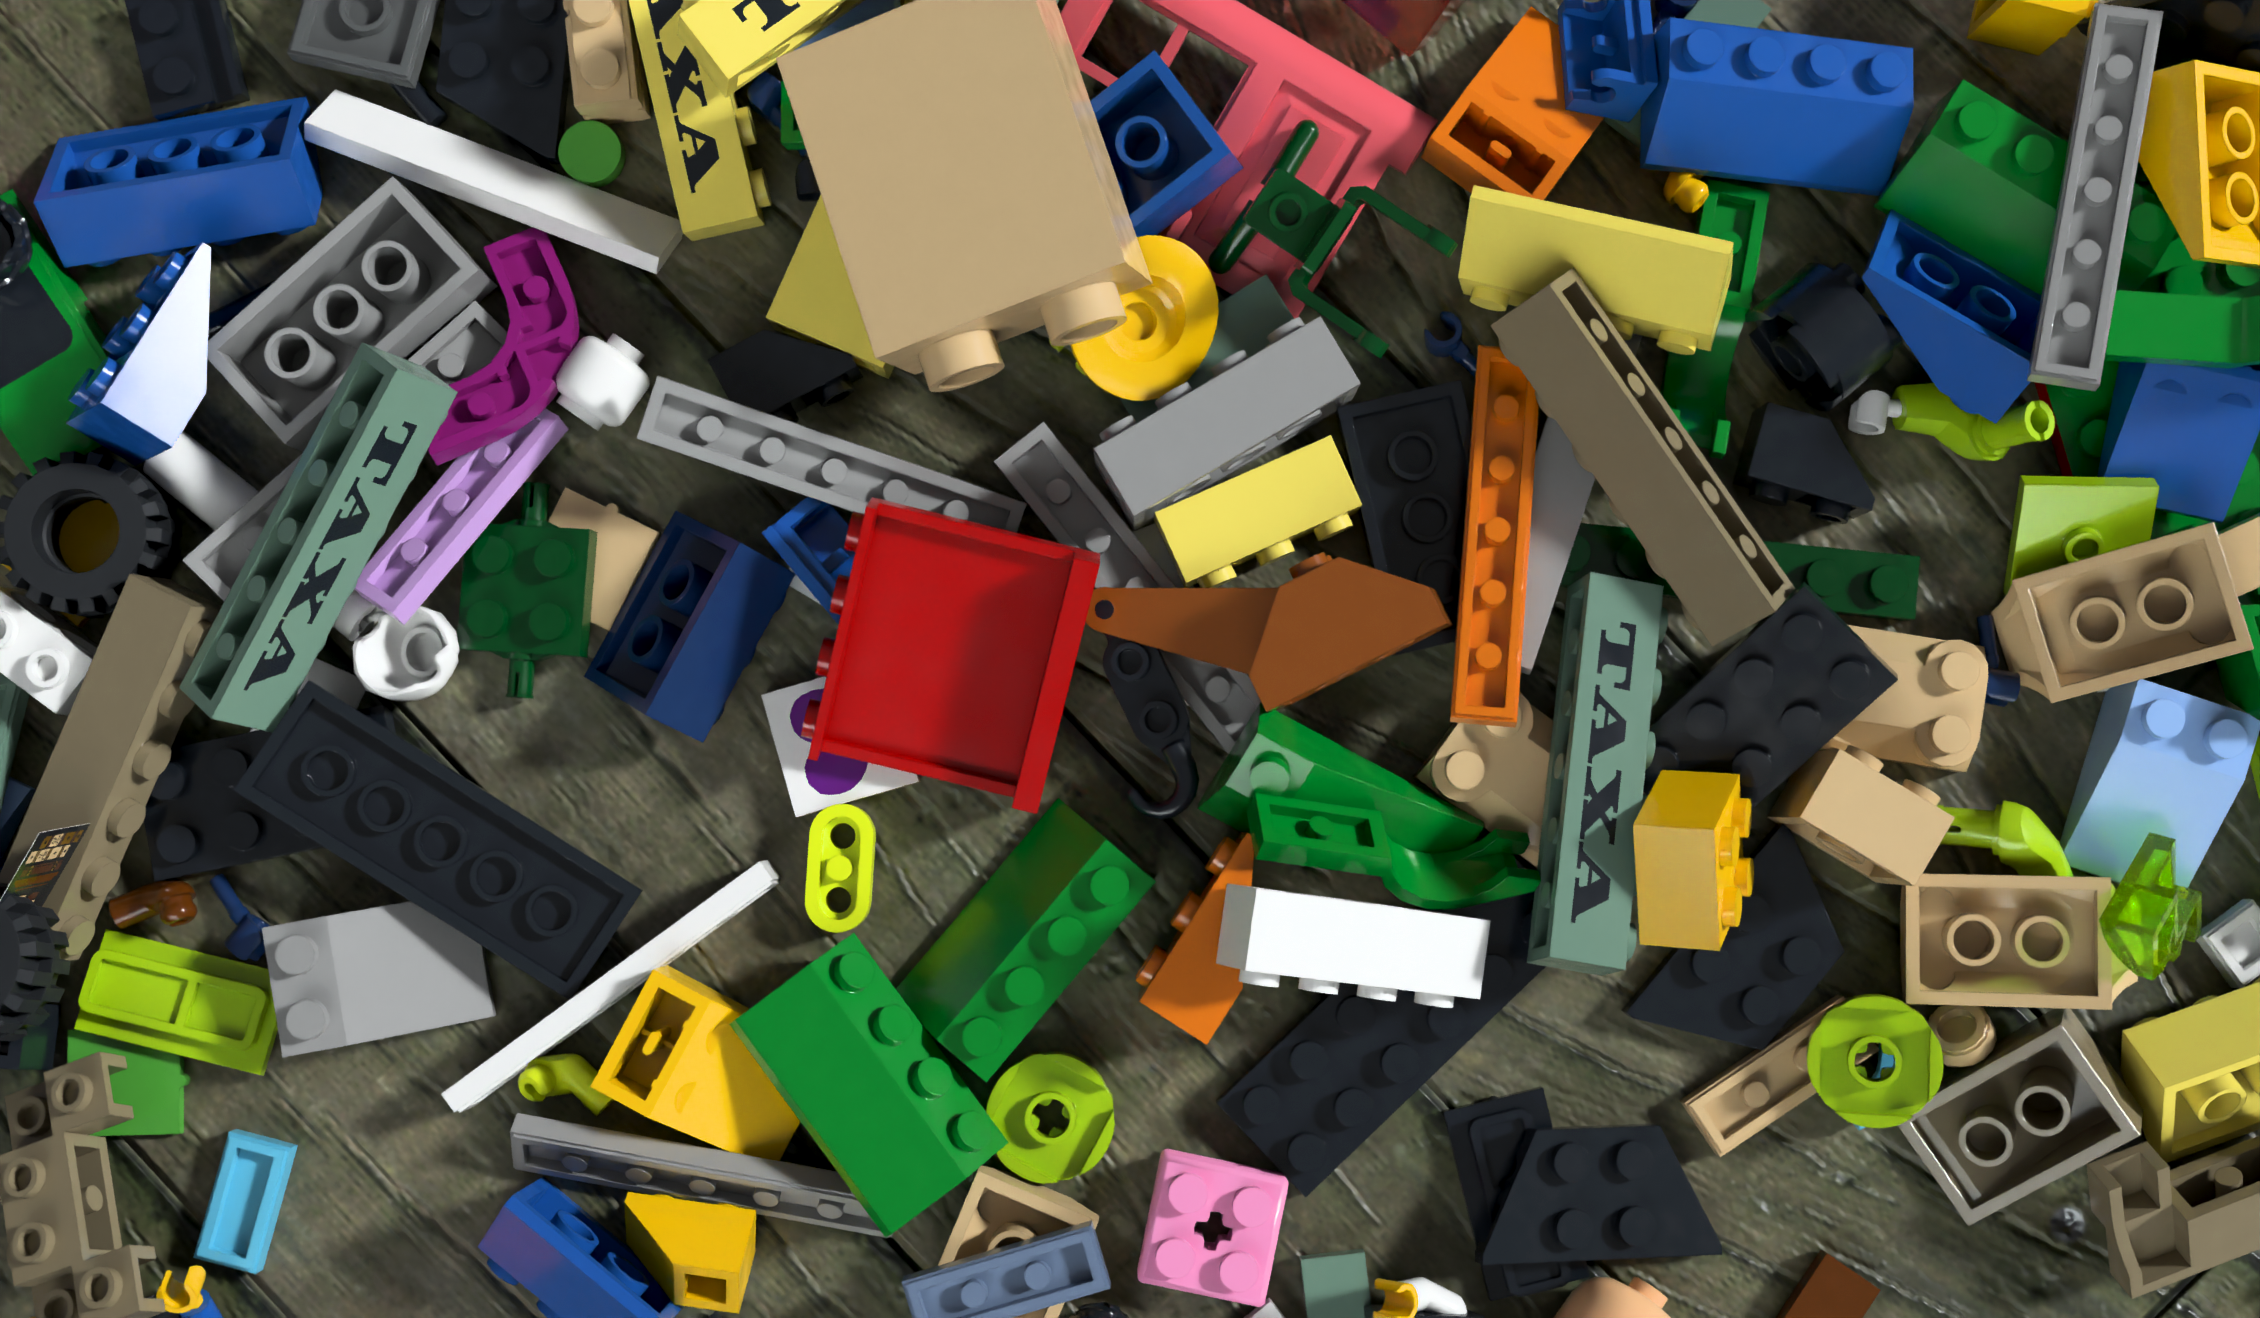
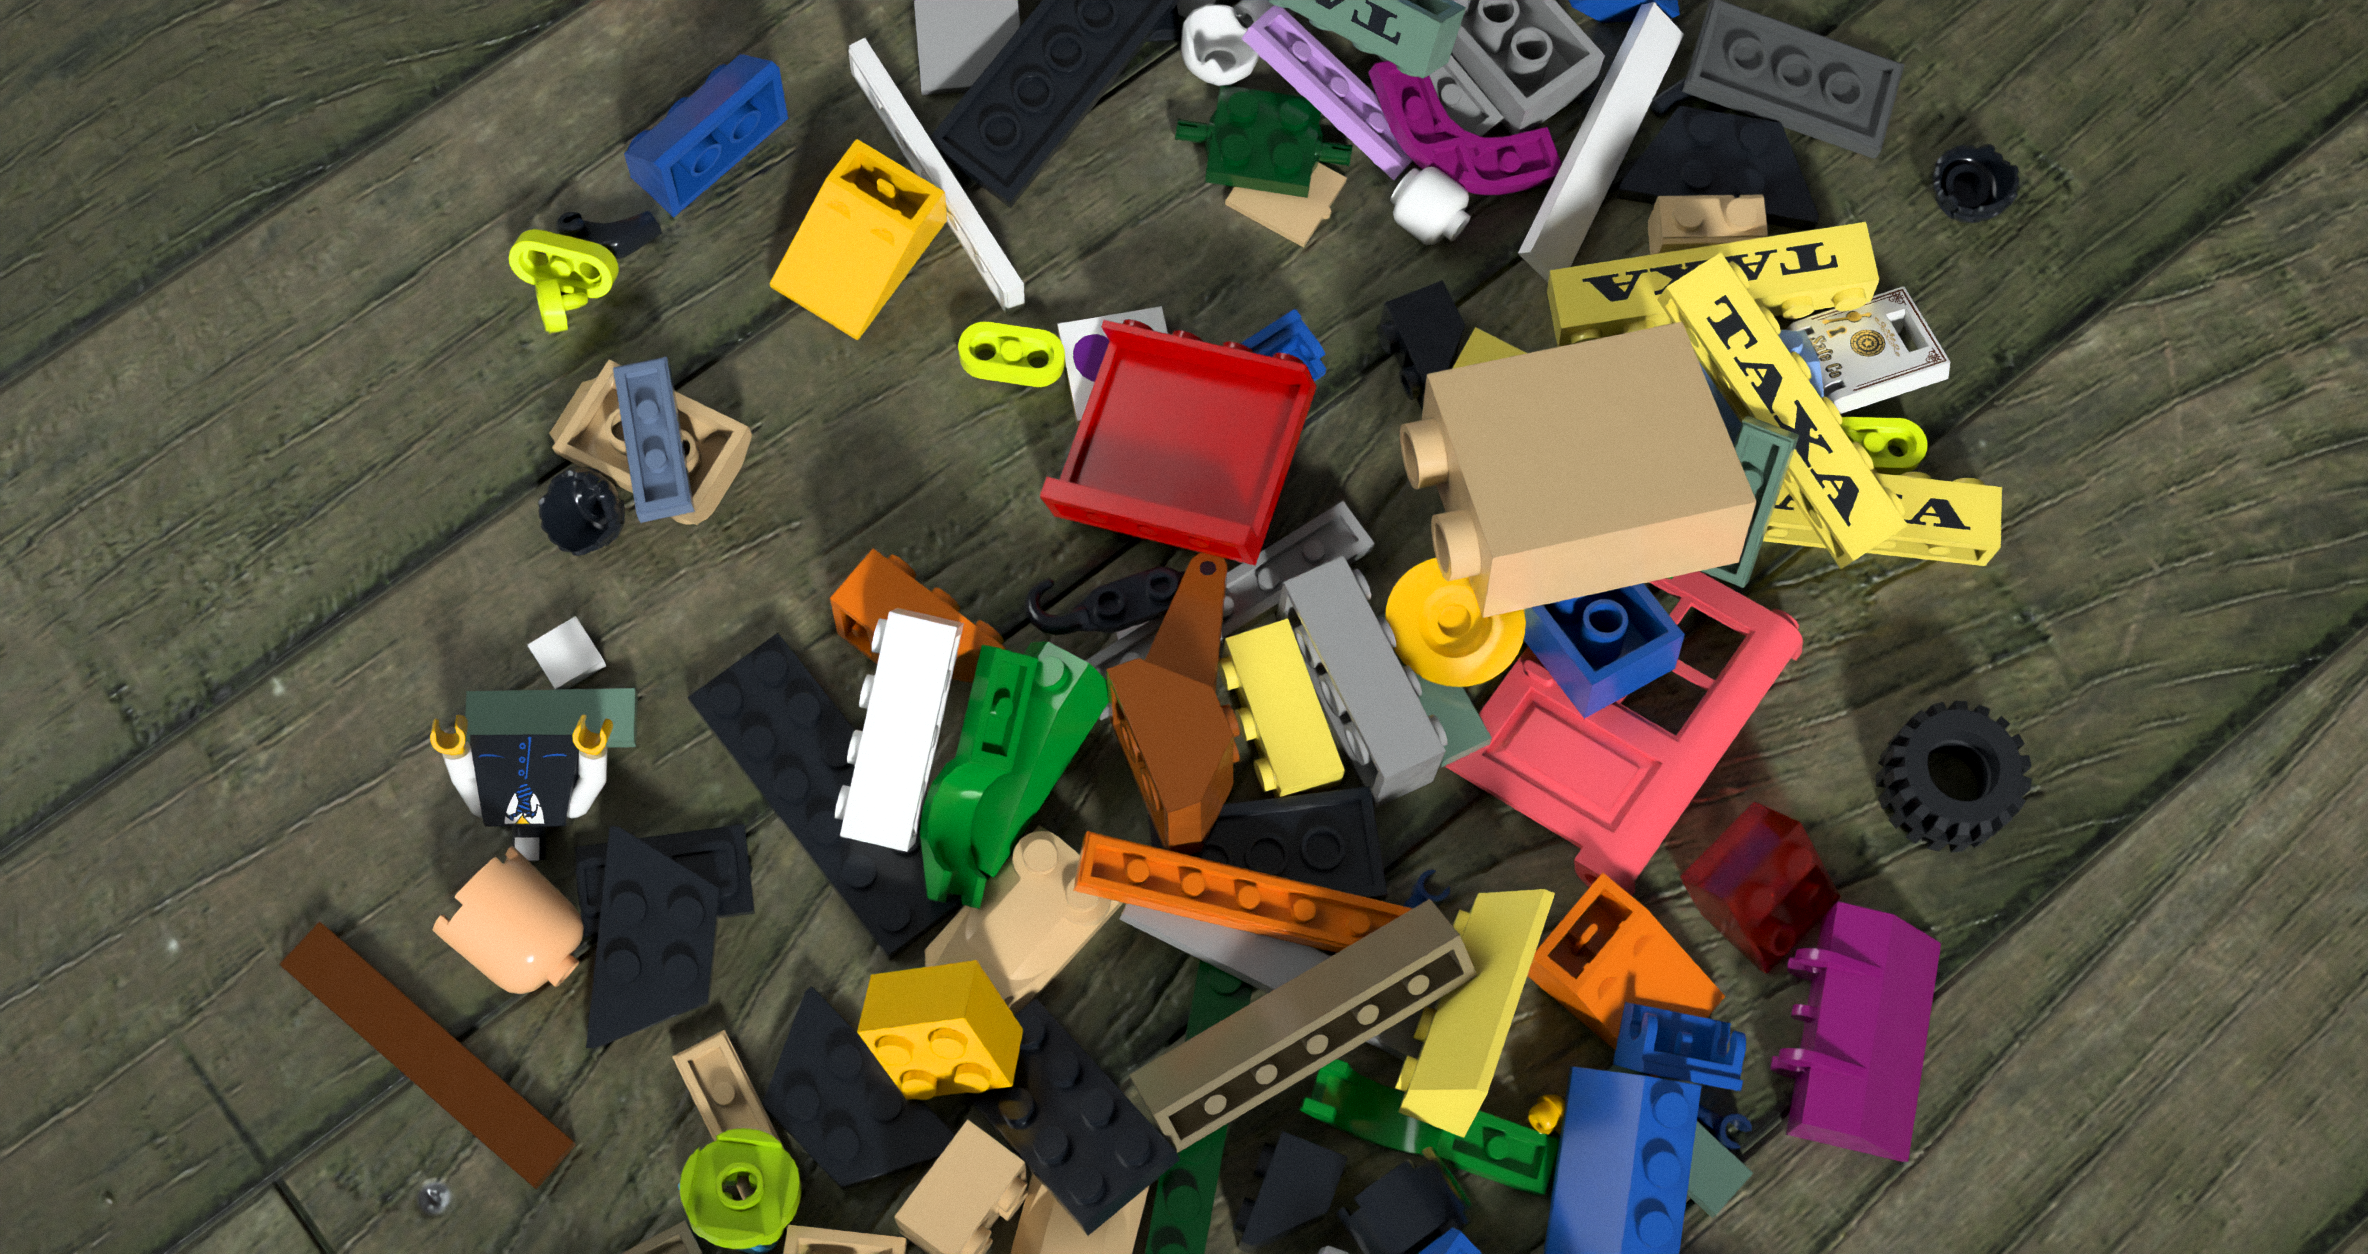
camera: 90 degrees right, 15 degrees down
light grey tile [510,1113,893,1238] -> none
neon yellow arm [518,1053,614,1116] -> none
bright green tile [558,120,625,188] -> none
dark blue slope [584,510,796,743] -> none
yellow slope [625,1192,756,1314] -> none
light grey plate [637,375,1027,533] -> none
green slope [729,933,1009,1238] -> none
green slope [896,798,1156,1082] -> none
lime plate [986,1051,1115,1184] -> none
bright pink brick [1137,1149,1289,1307] -> none
dark green piece [1208,120,1458,359] -> none
sand green brick [1527,572,1668,976] -> none

